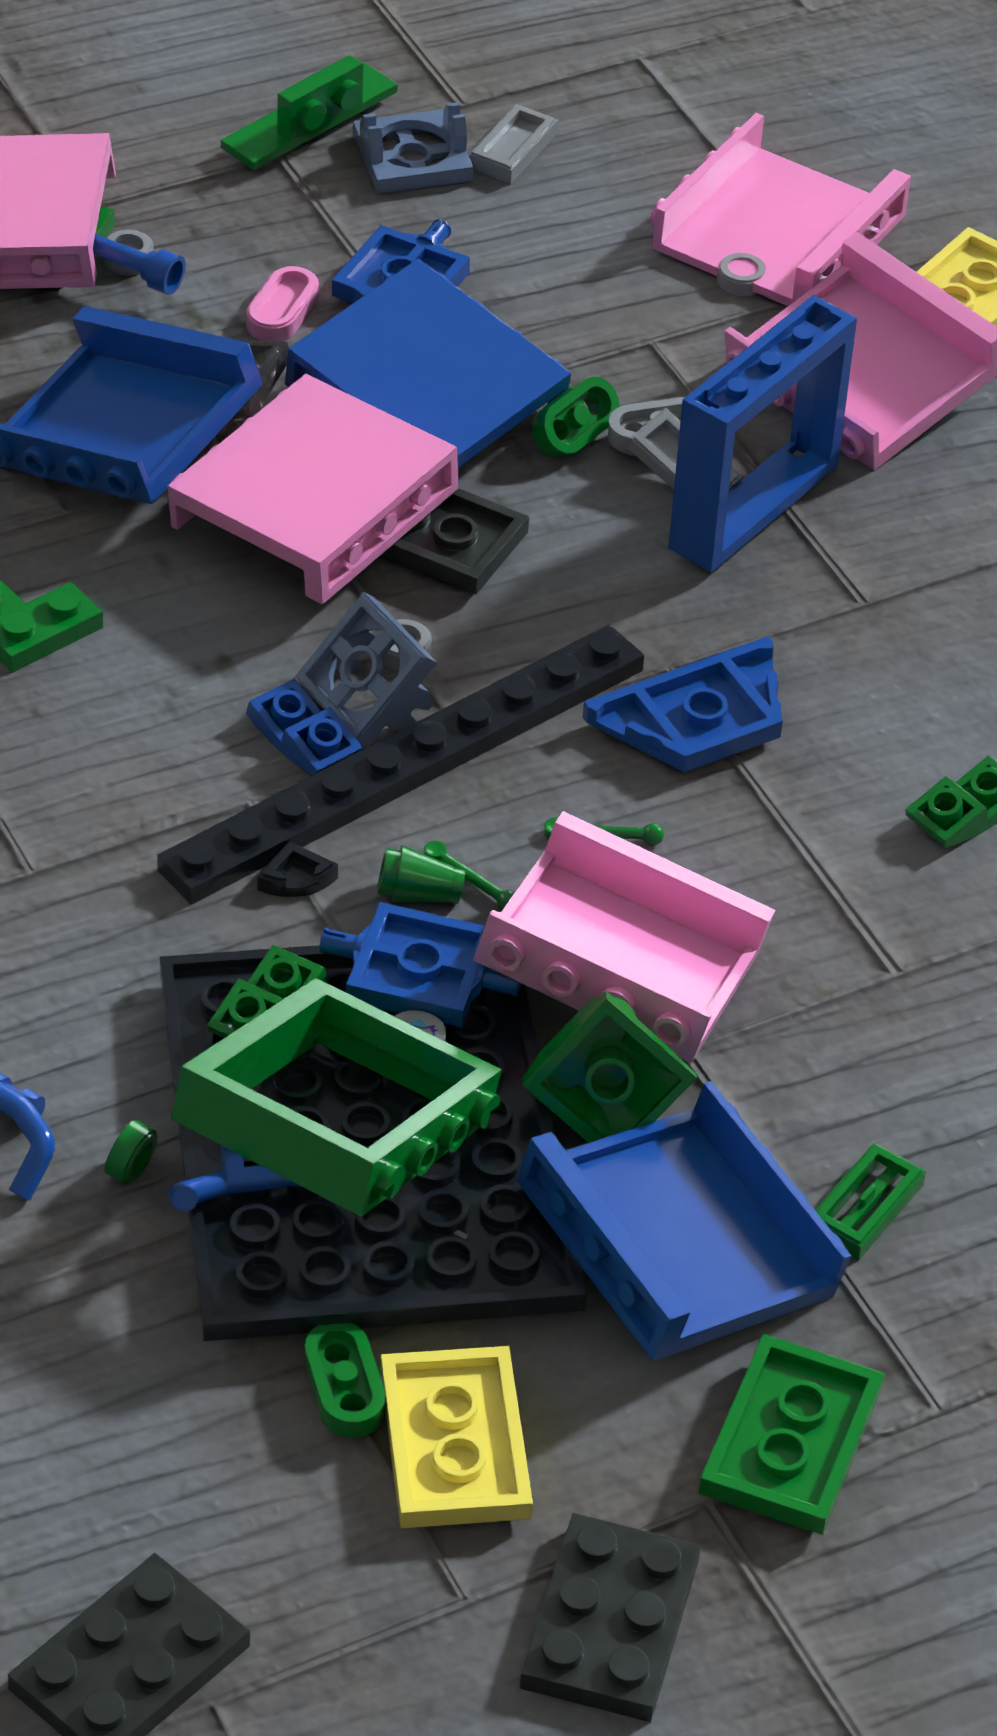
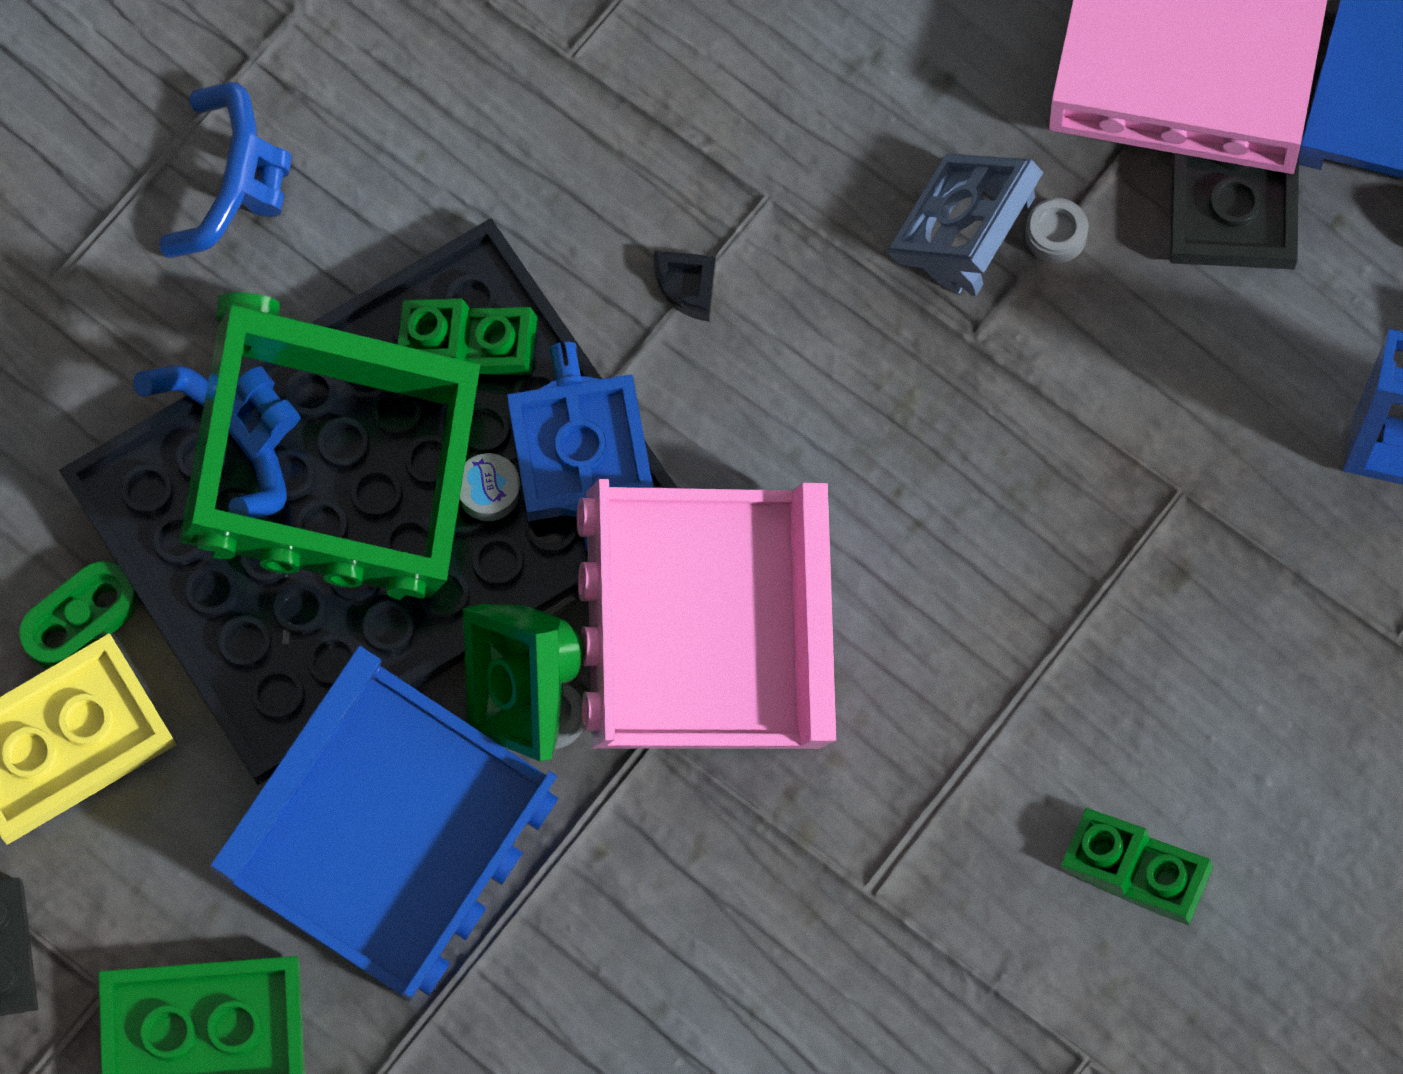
camera: 70 degrees right, 25 degrees up
black plate [157,624,644,905] -> none
blue slope [246,678,363,775] -> none
green cone [377,845,465,904] -> none
green hinge [424,841,515,910] -> none
green hinge [544,817,665,846] -> none
blue wing [582,636,783,772] -> none
green tile [815,1143,926,1261] -> none

